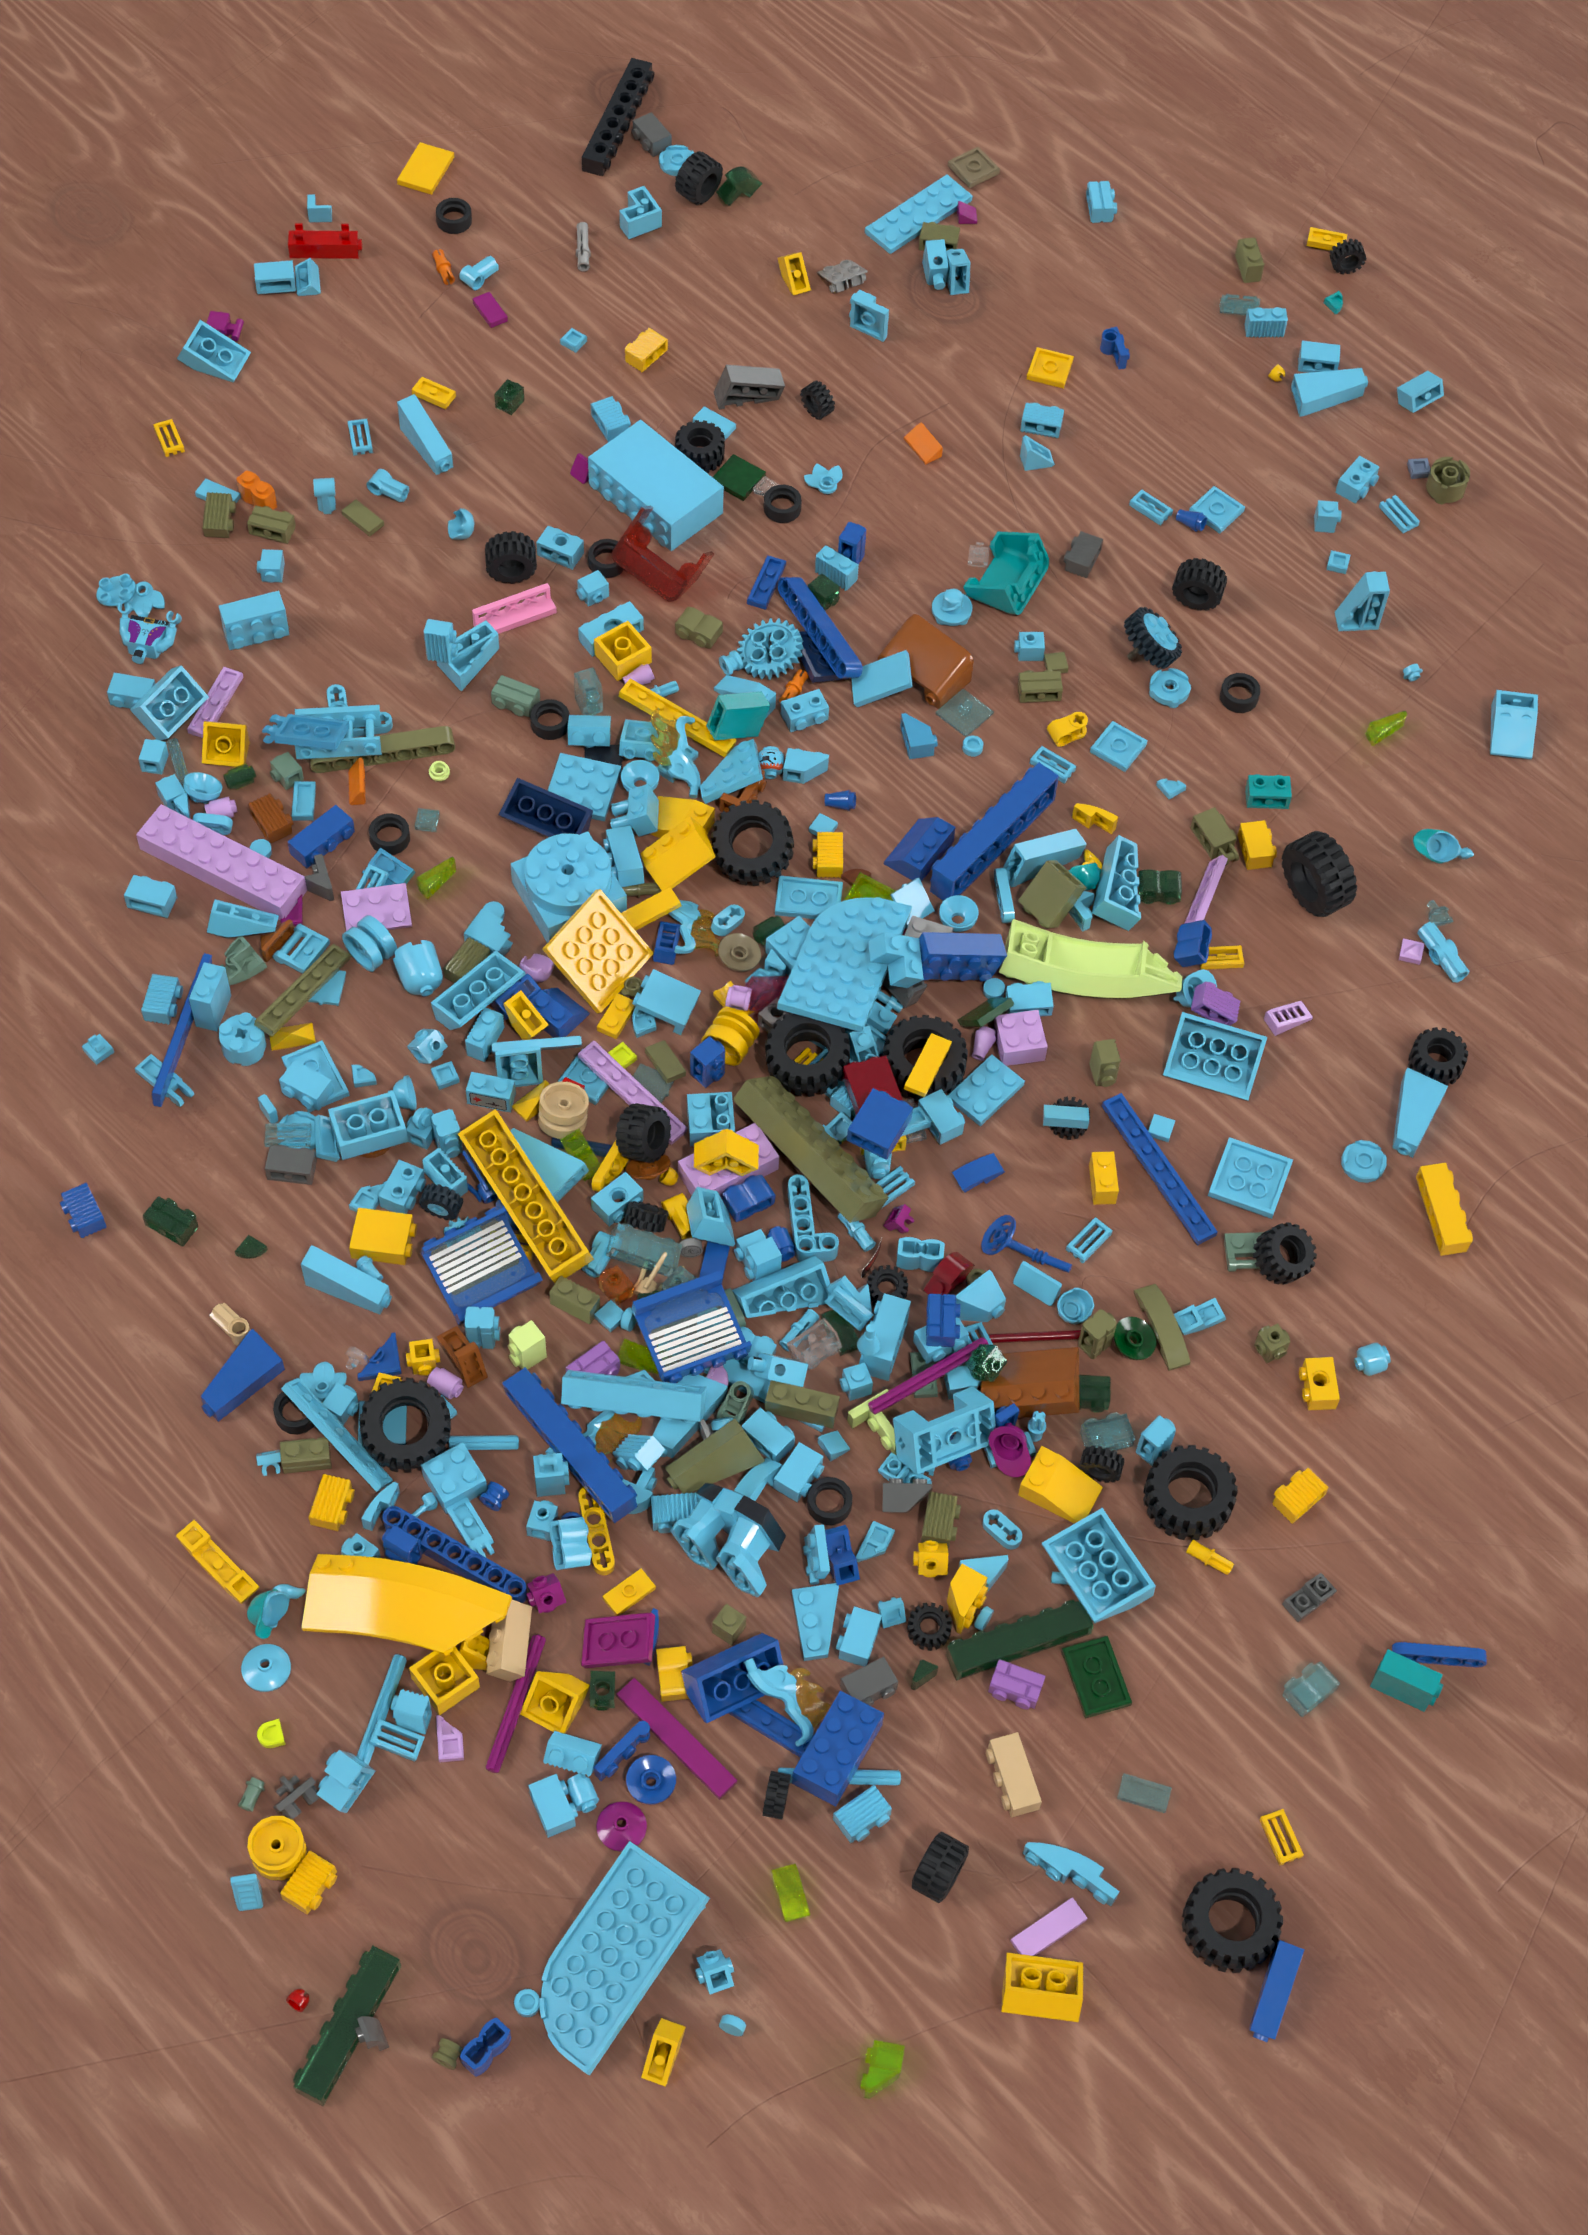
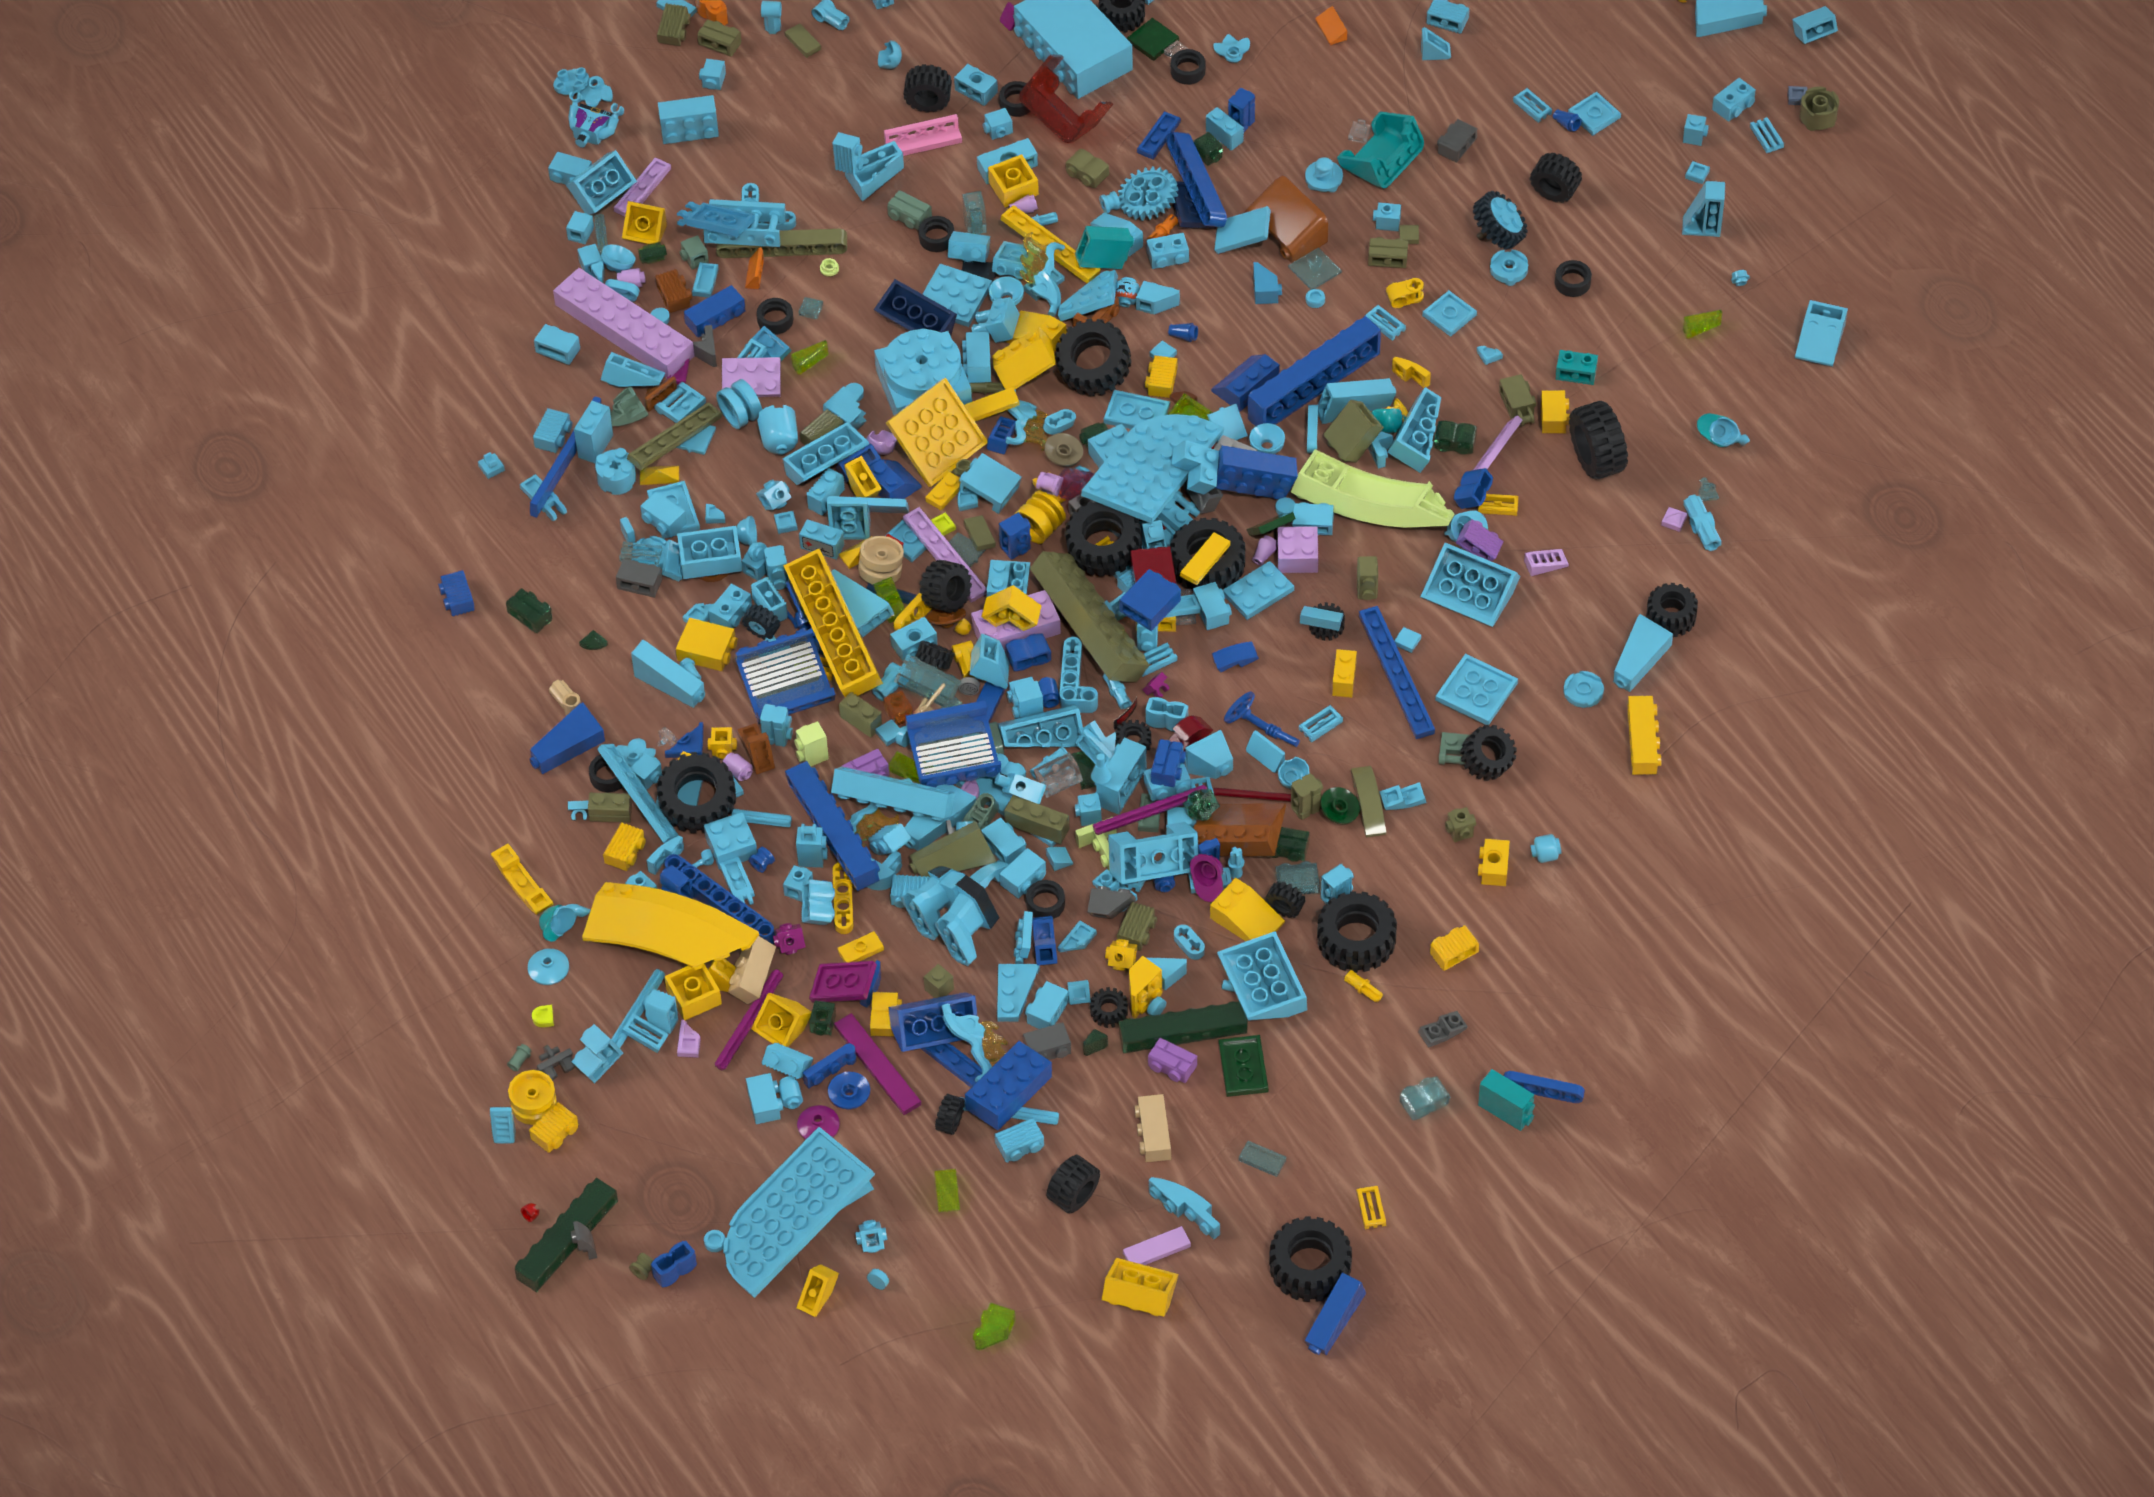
camera: 15 degrees right, 5 degrees down
medium azure slope [765,949,786,980] -> none

